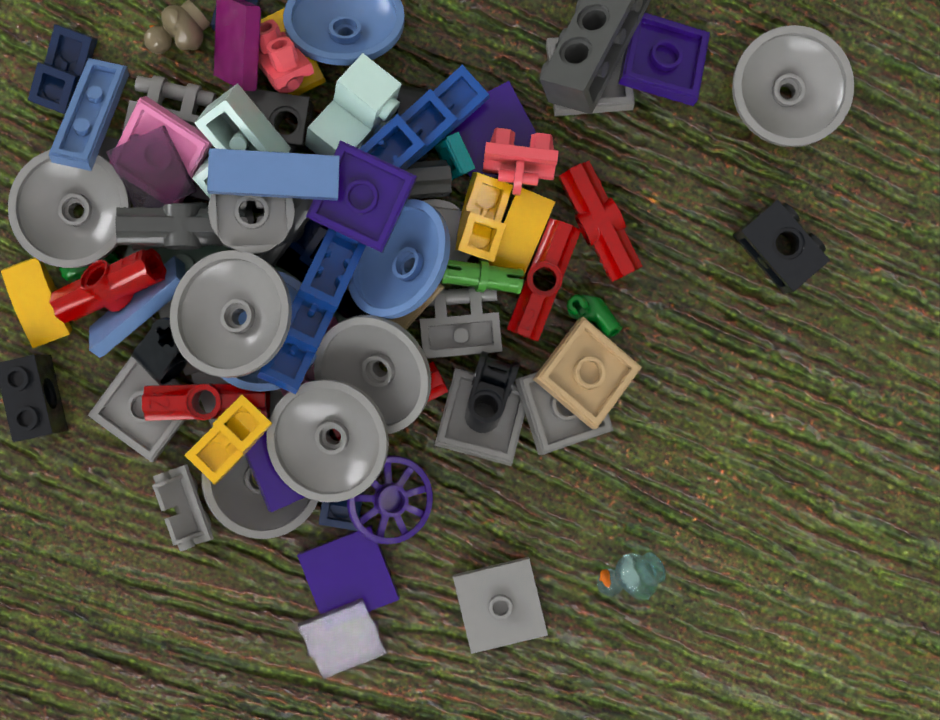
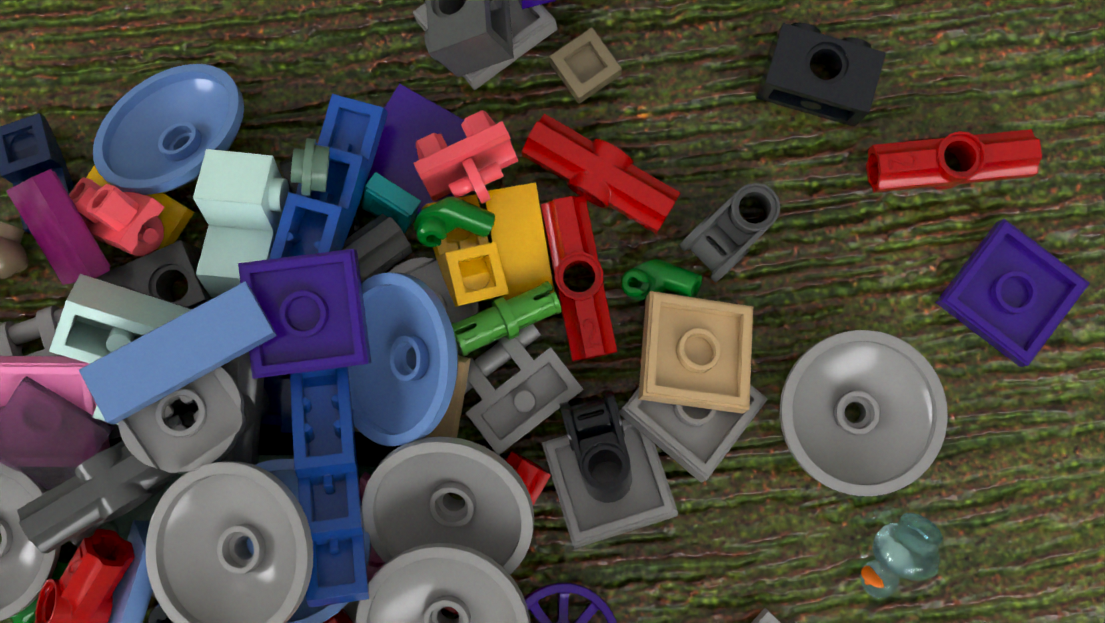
camera: 25 degrees left, 5 degrees down
none -> sand green plate [291,138,330,196]
none -> green arm [414,196,495,247]
none -> dark tan plate [549,27,622,104]
none -> dark grey piece [678,183,780,283]
none -> light grey dish [780,330,948,496]
none -> red piece [866,129,1042,193]
none -> dark purple tile [935,219,1090,367]

